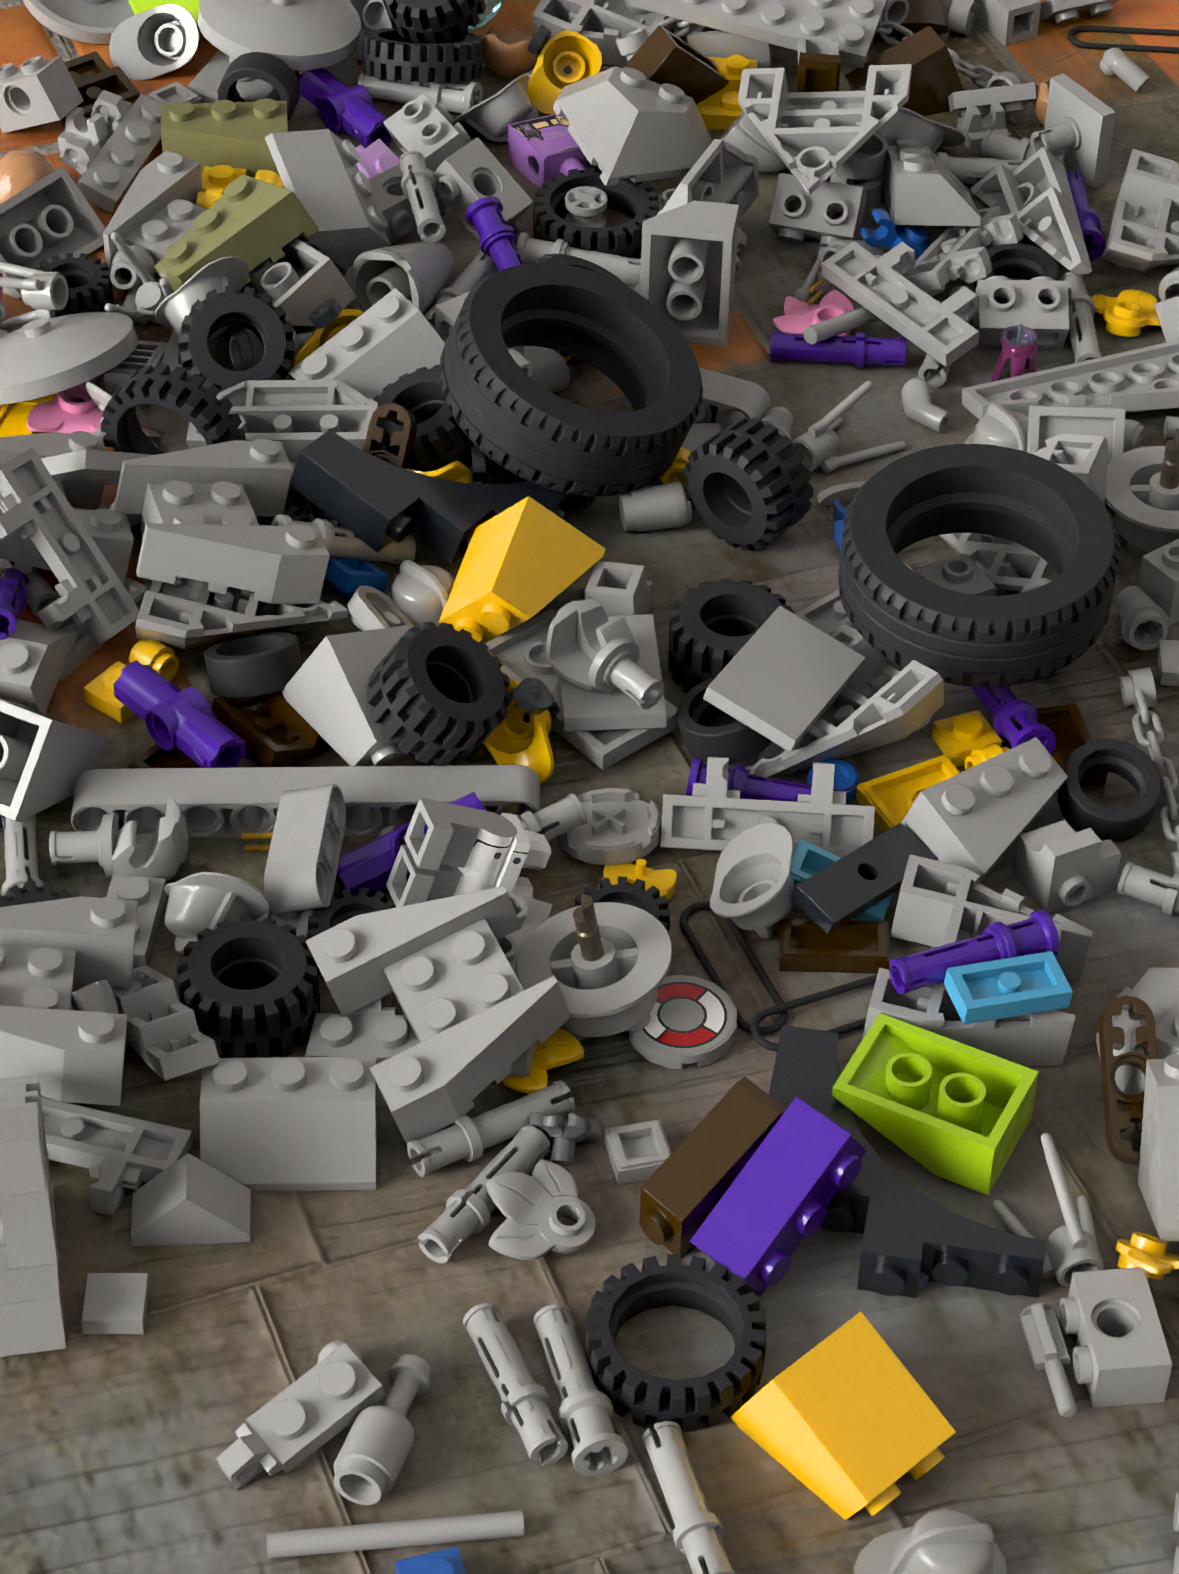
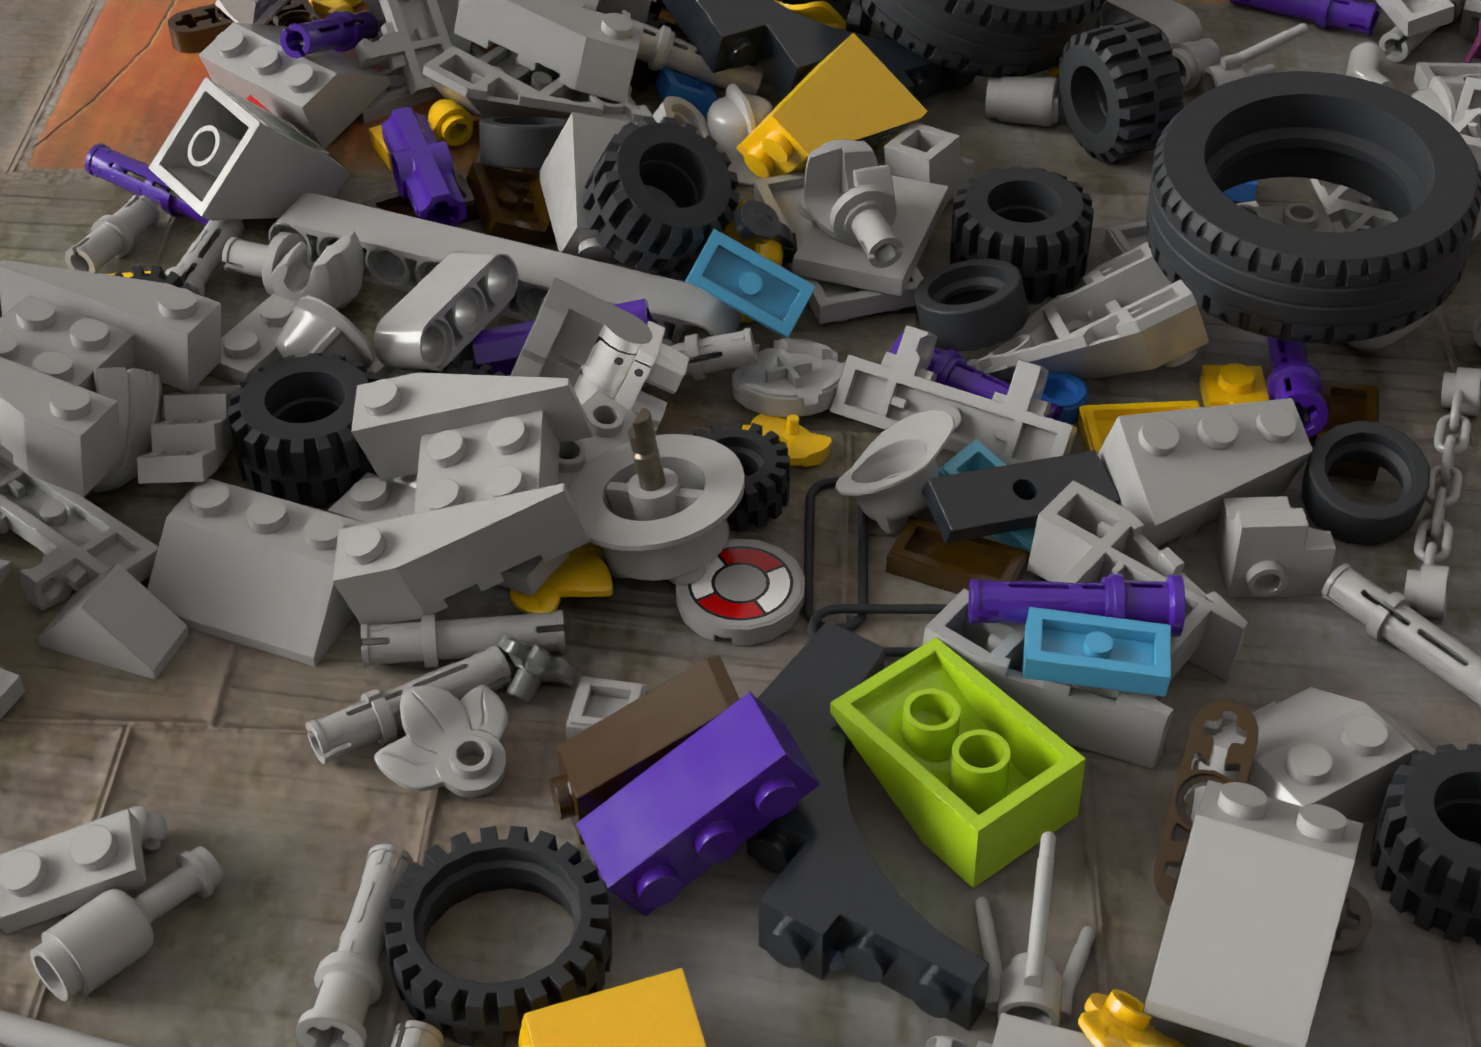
camera: 25 degrees right, 0 degrees up
light grey pin [463,1302,568,1466] -> none
light grey tile [703,606,866,753] -> none
none -> dark azure plate [685,229,816,338]

